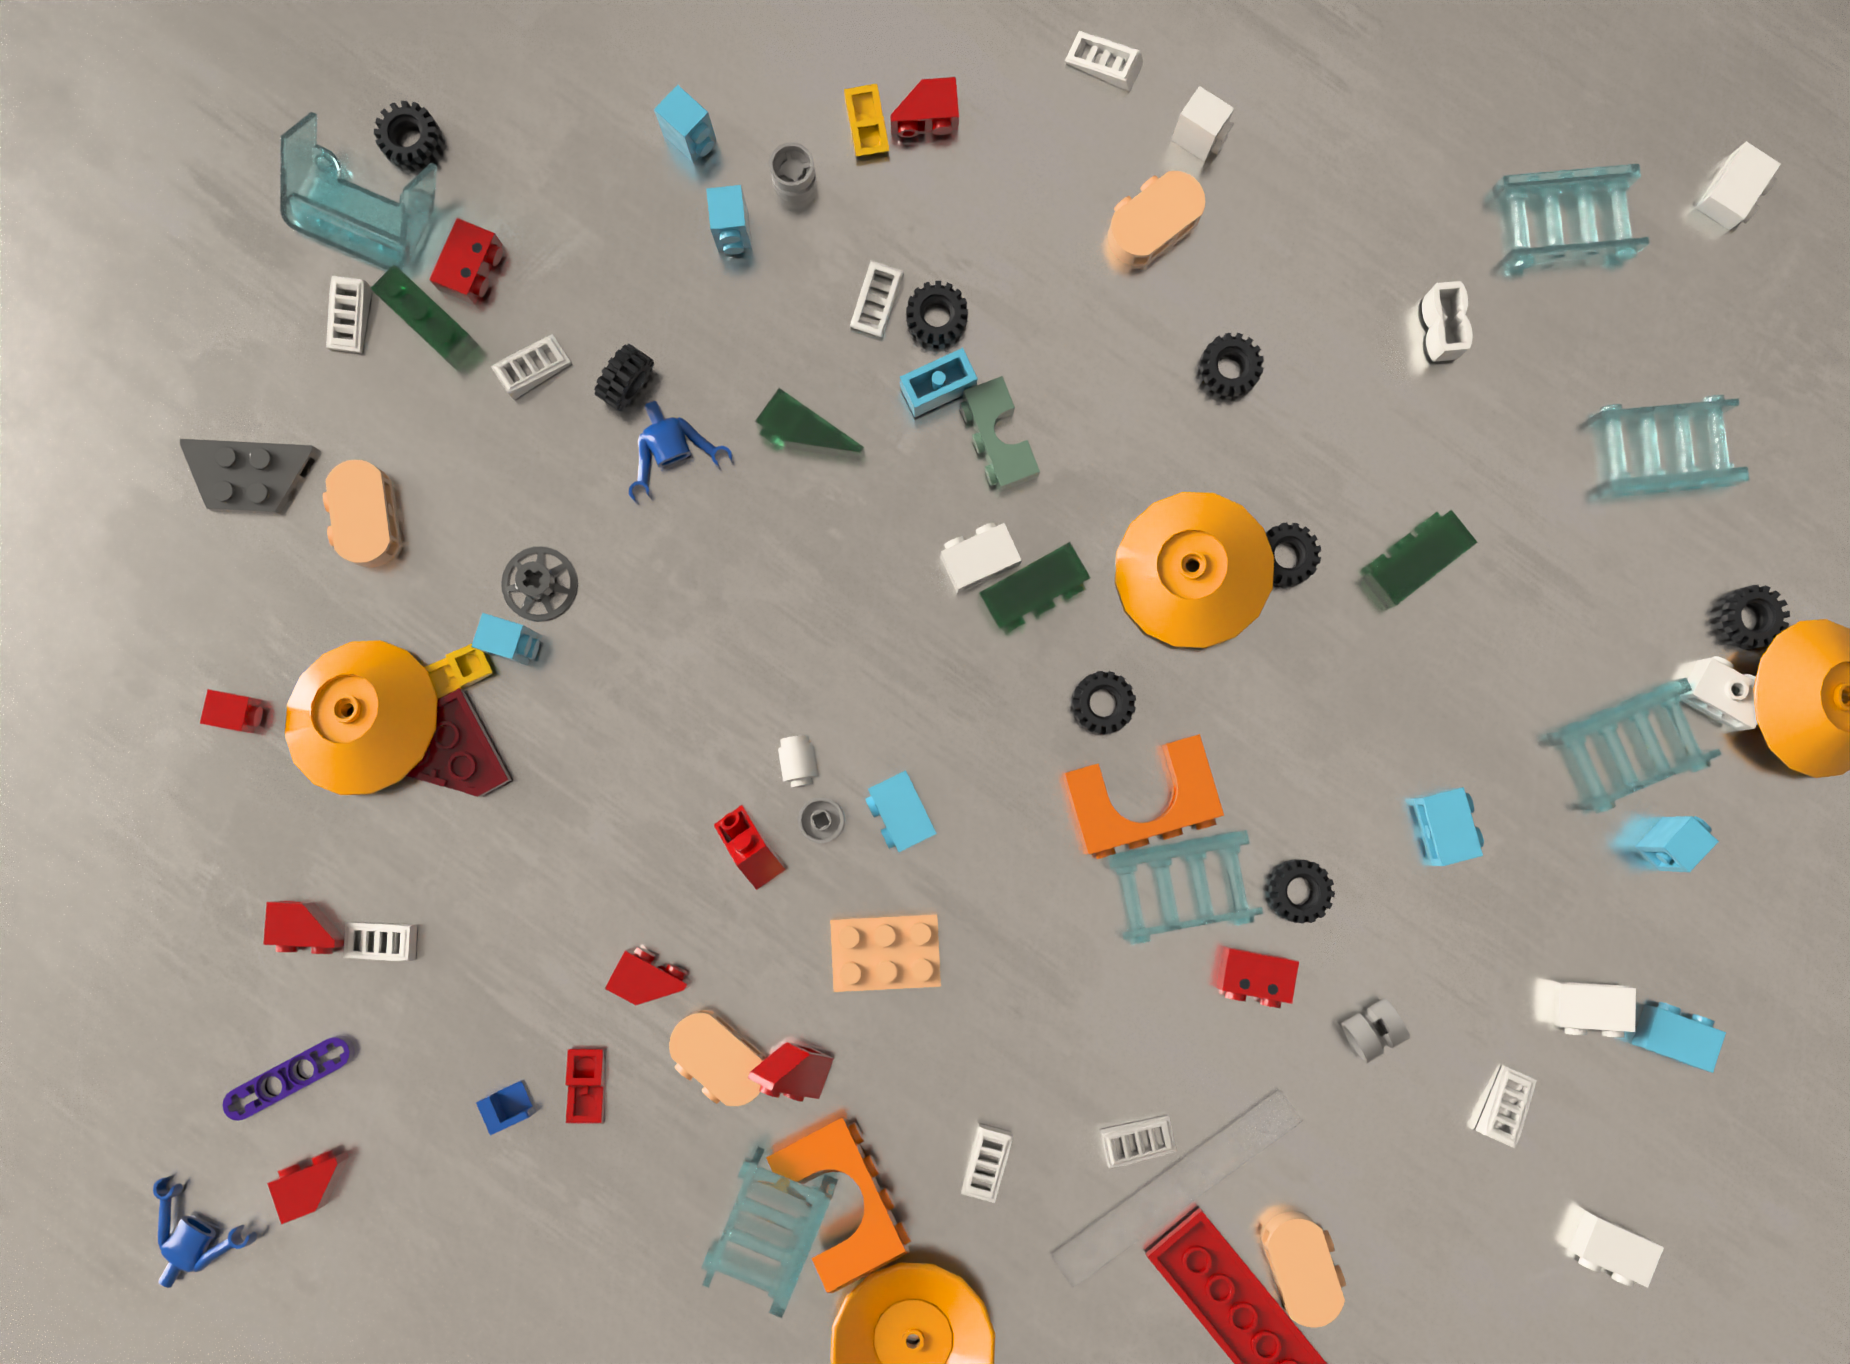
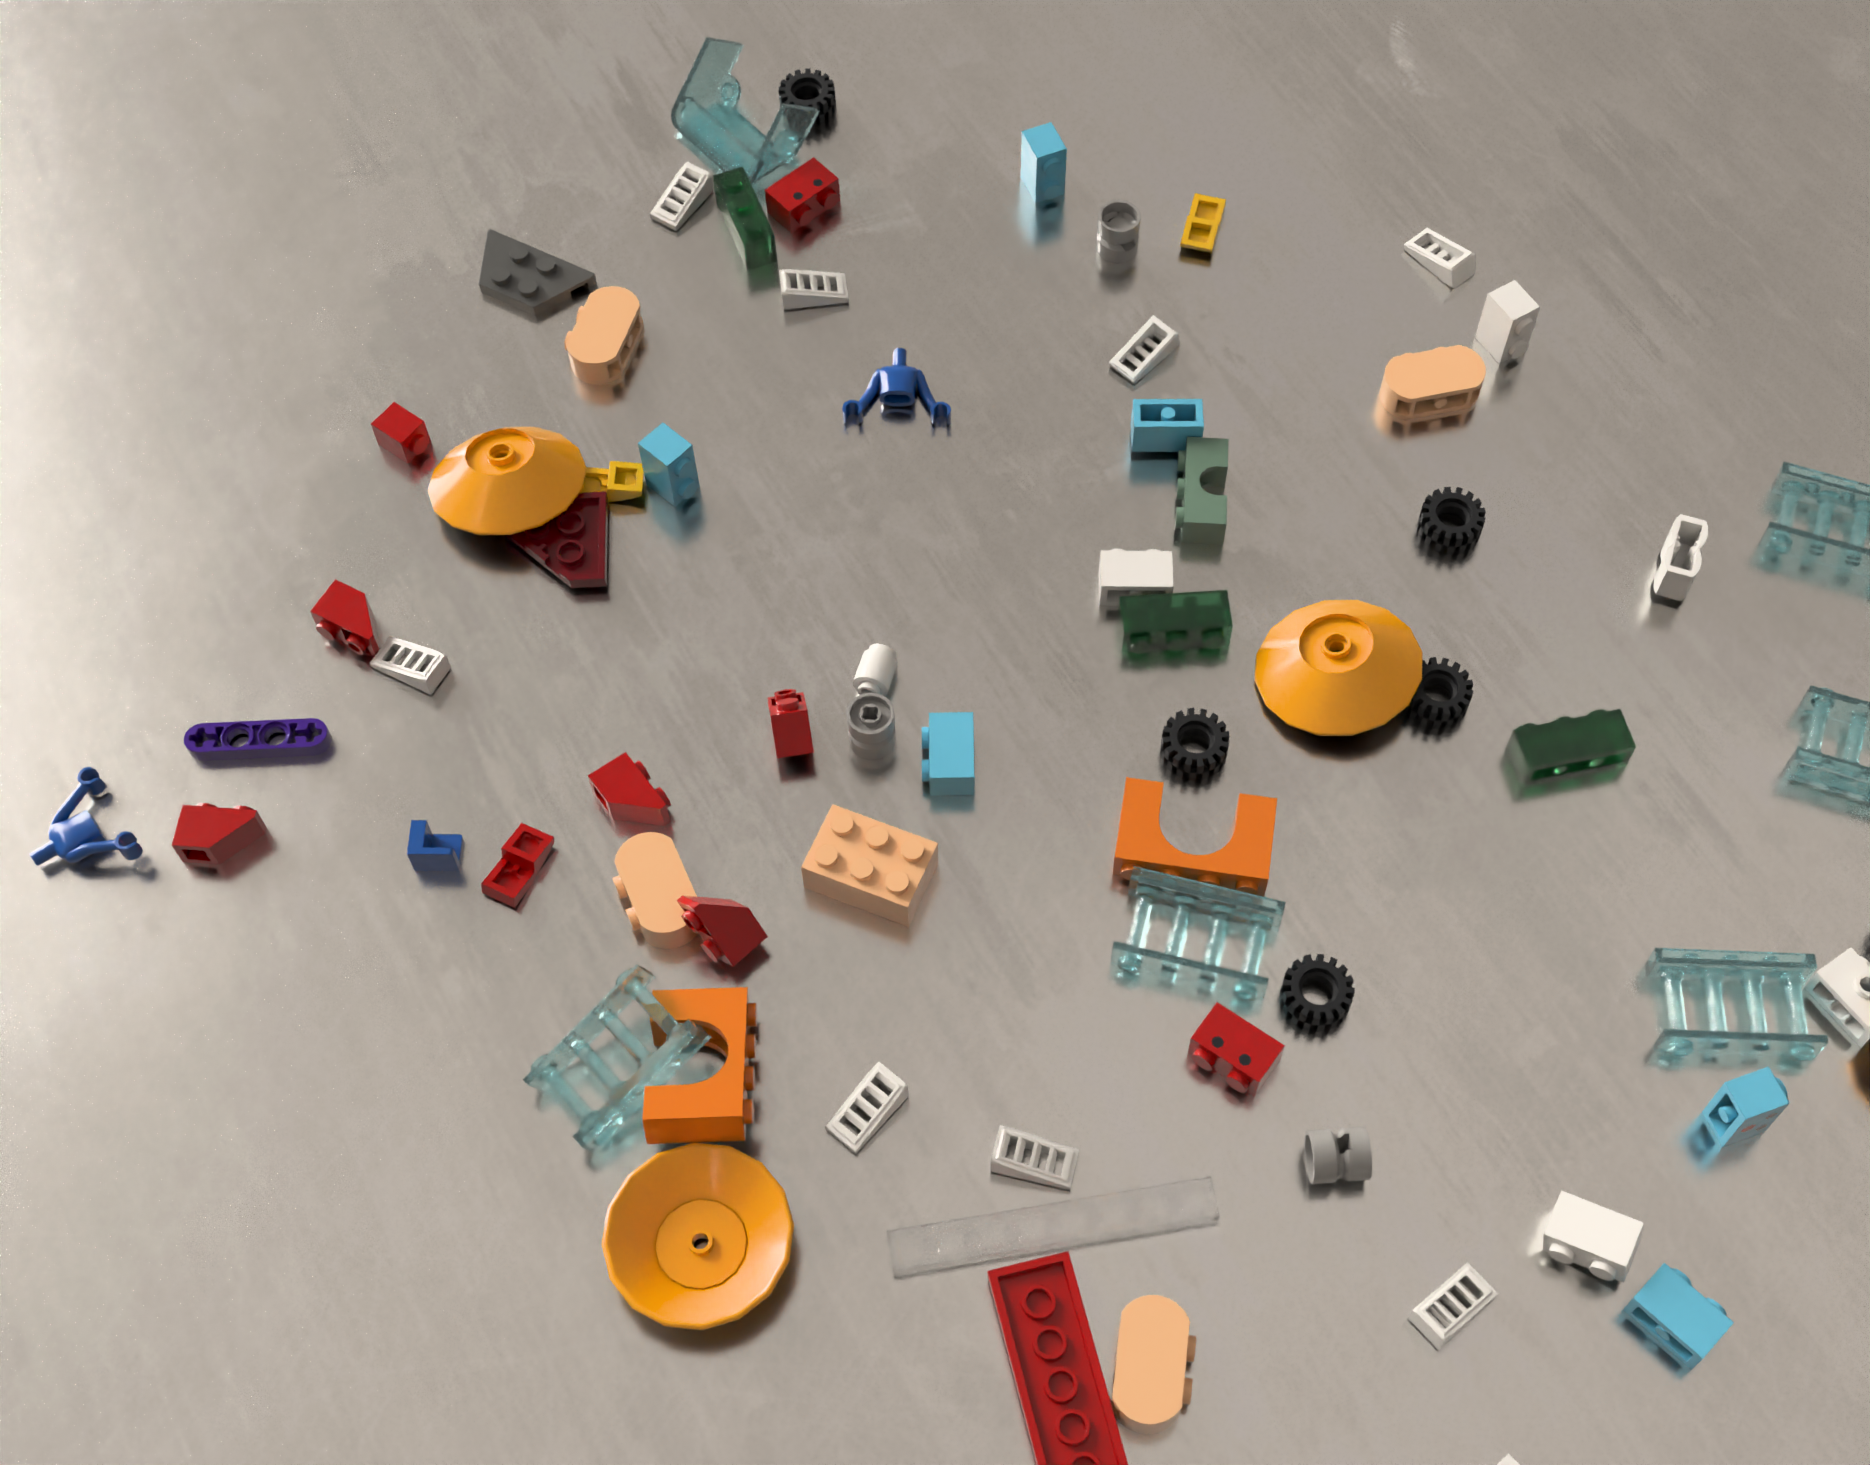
camera: 30 degrees right, 25 degrees down
dark grey wheel [501,546,577,621] -> none
black tyre [594,344,654,411] -> none
medium azure brick [706,185,752,255] -> none
clear green slope [755,388,865,460] -> none
red slope [890,77,959,138] -> none
black tyre [906,281,968,348] -> none
medium azure brick [1414,787,1484,866] -> none

